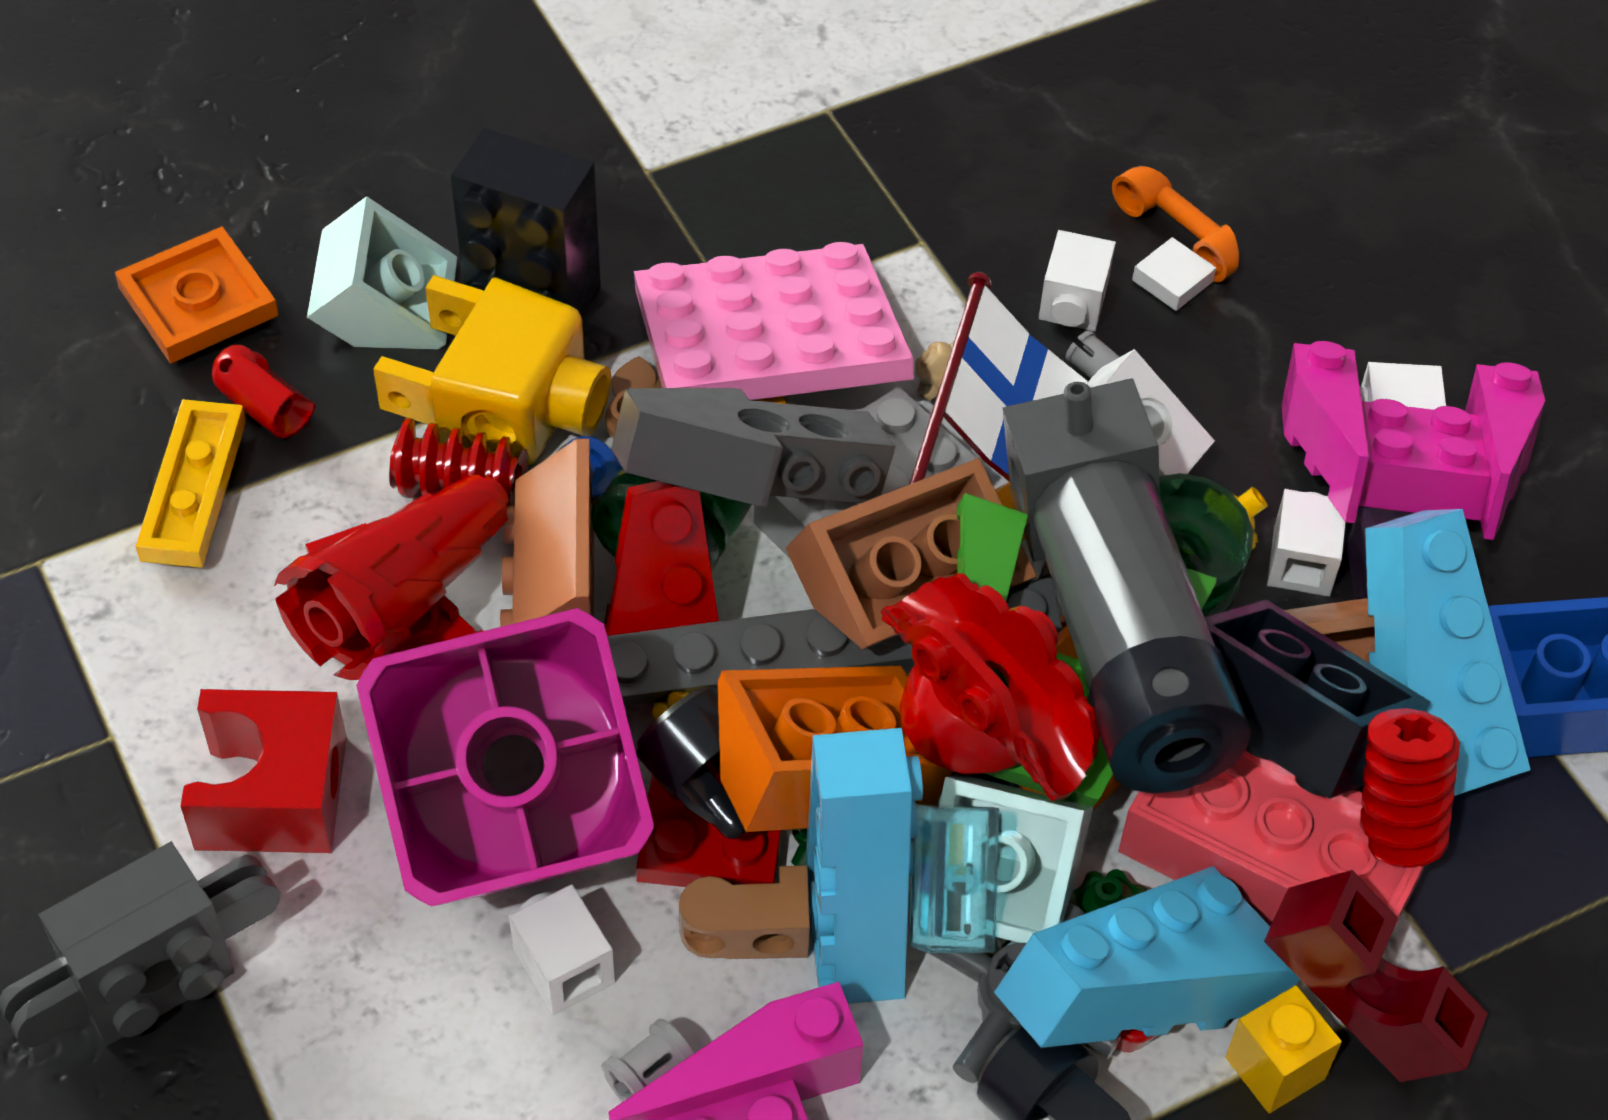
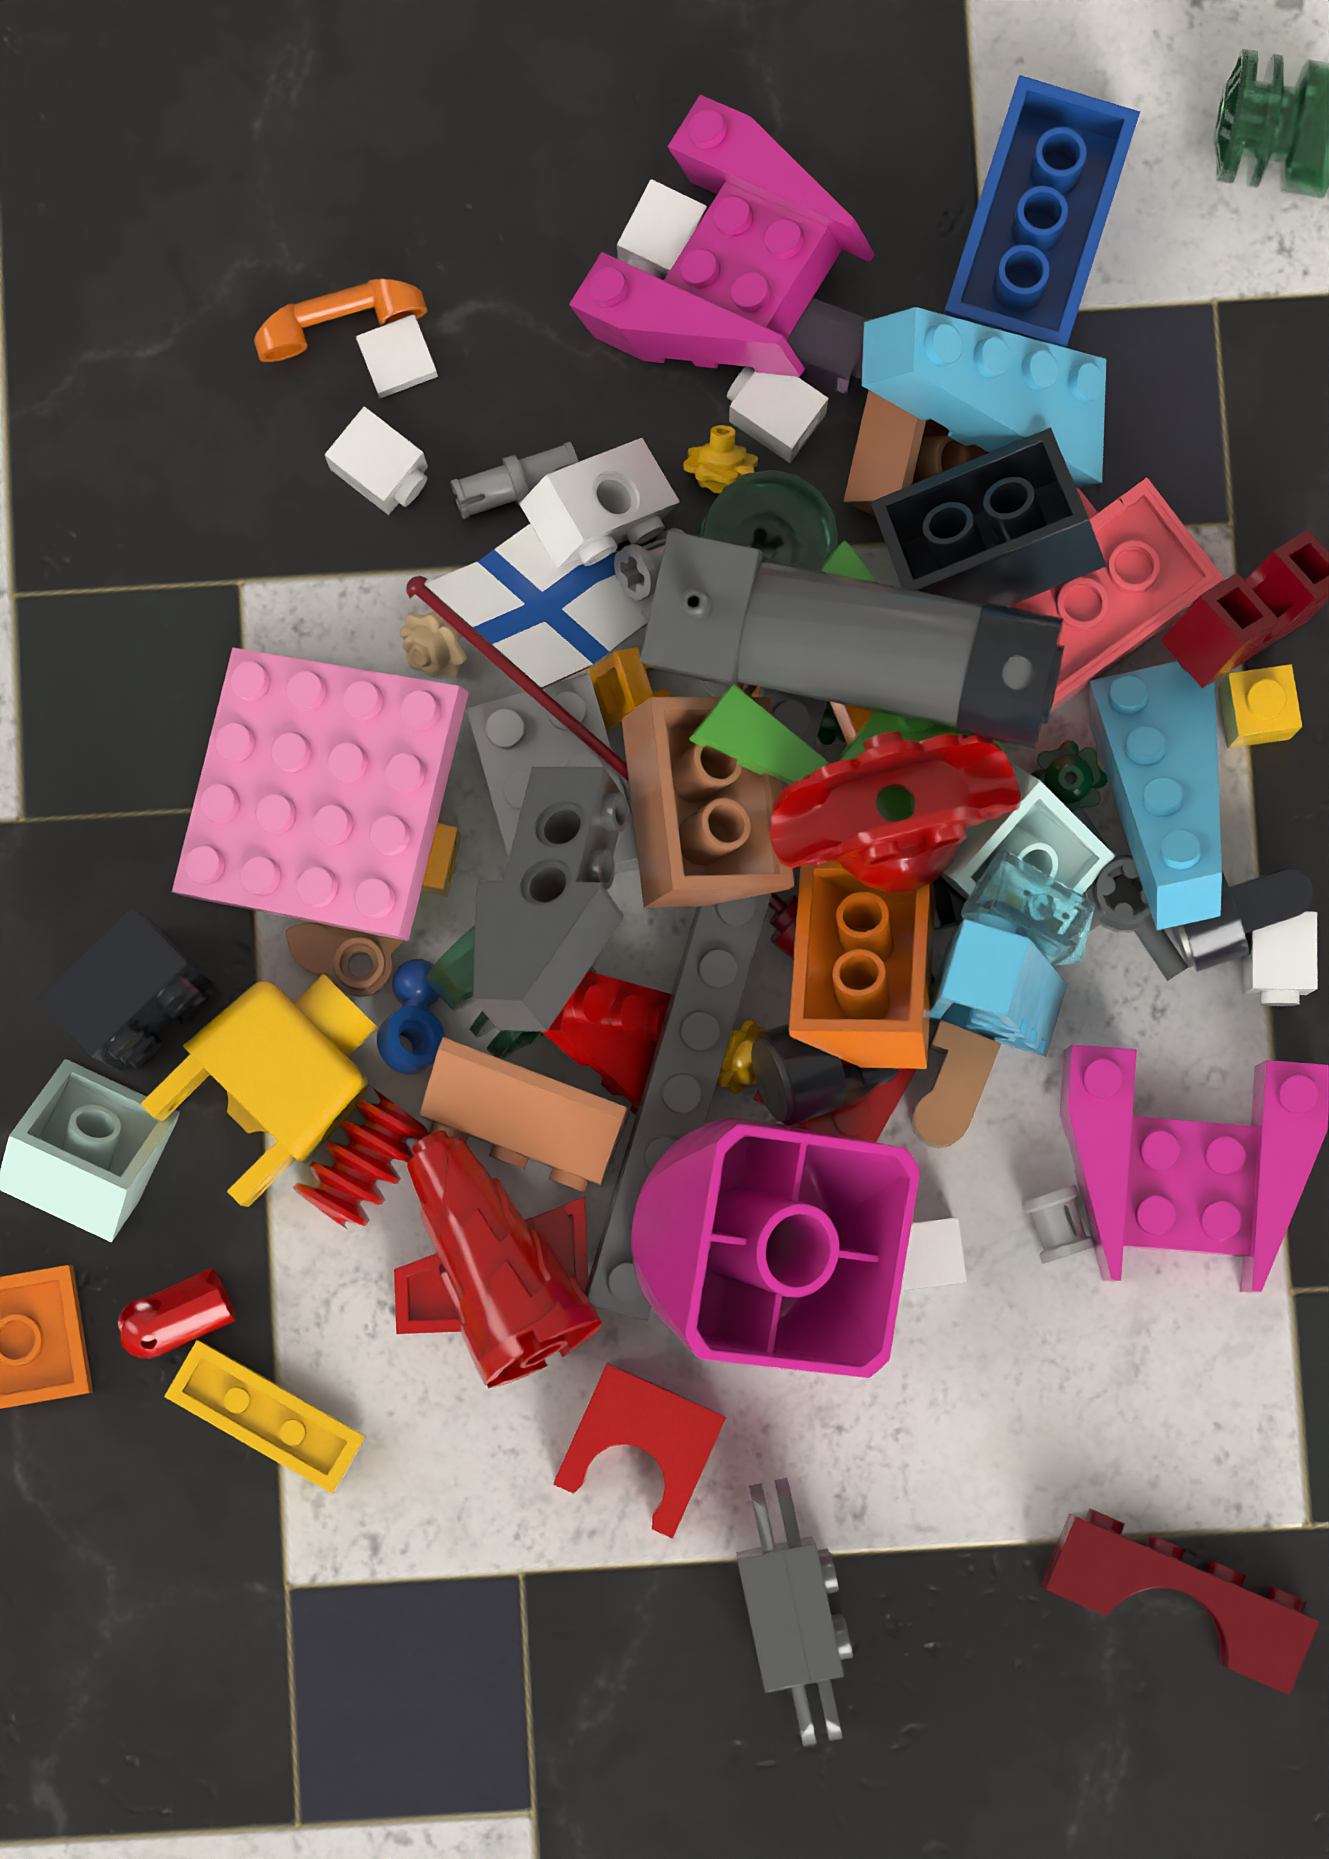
camera: 60 degrees left, 30 degrees up
red piece [1359,708,1460,868] -> none

